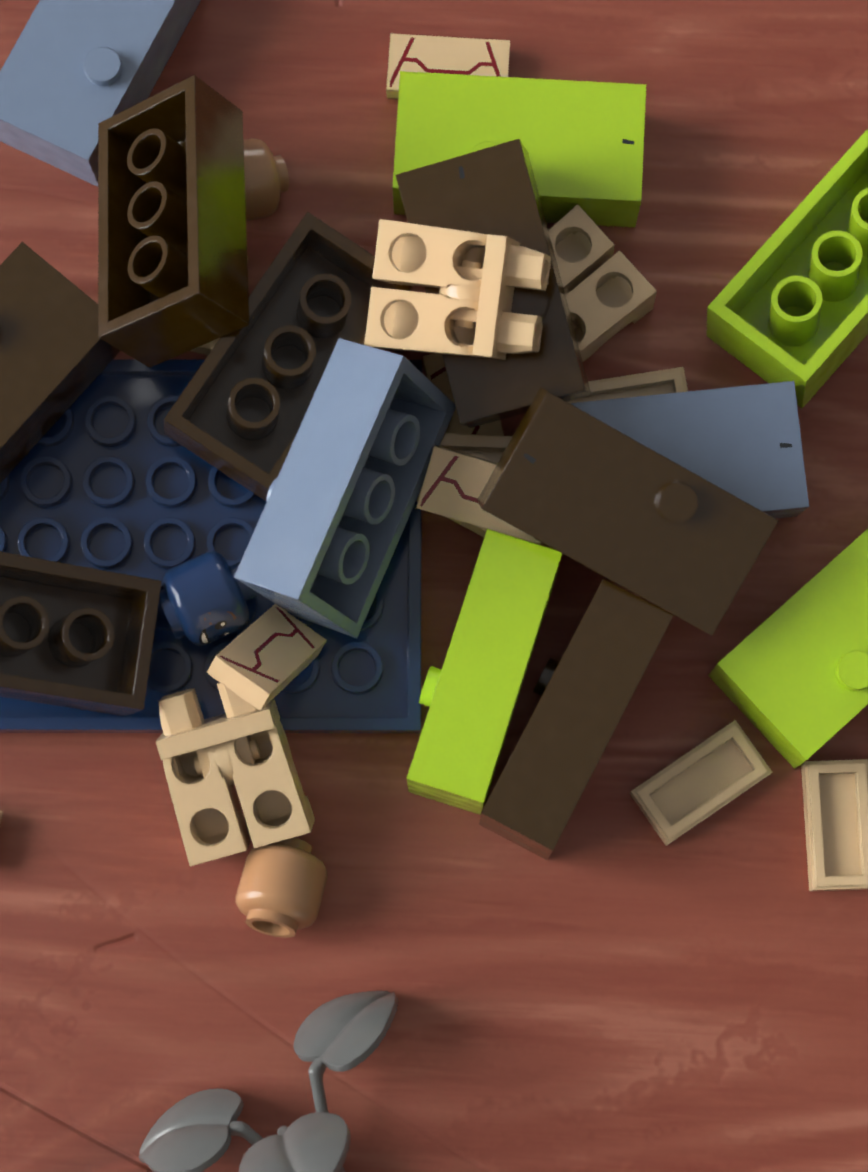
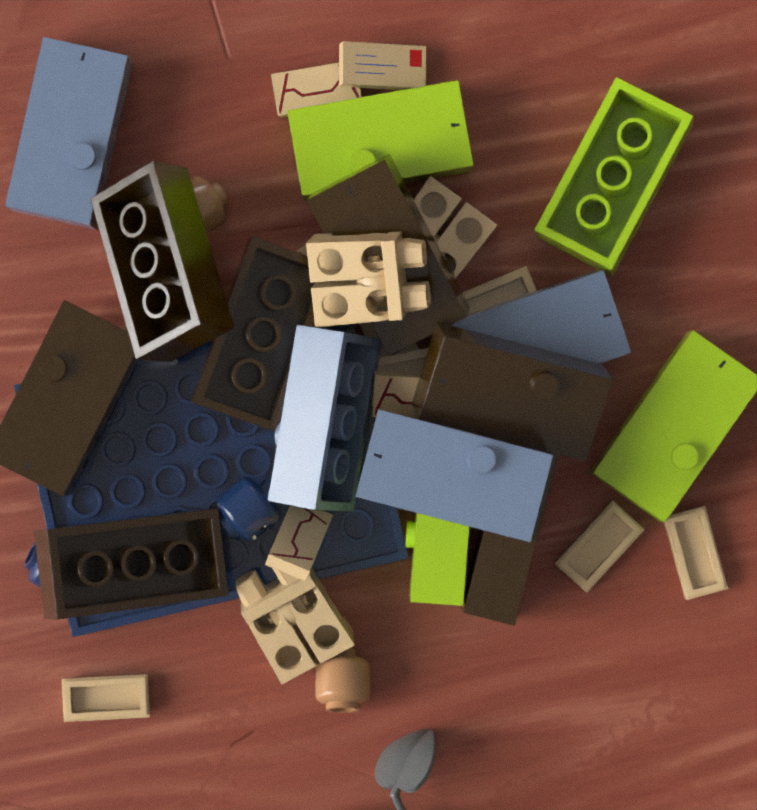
camera: 15 degrees left, 10 degrees up
none -> tan tile [339,41,426,90]
none -> sand blue brick [355,409,553,543]

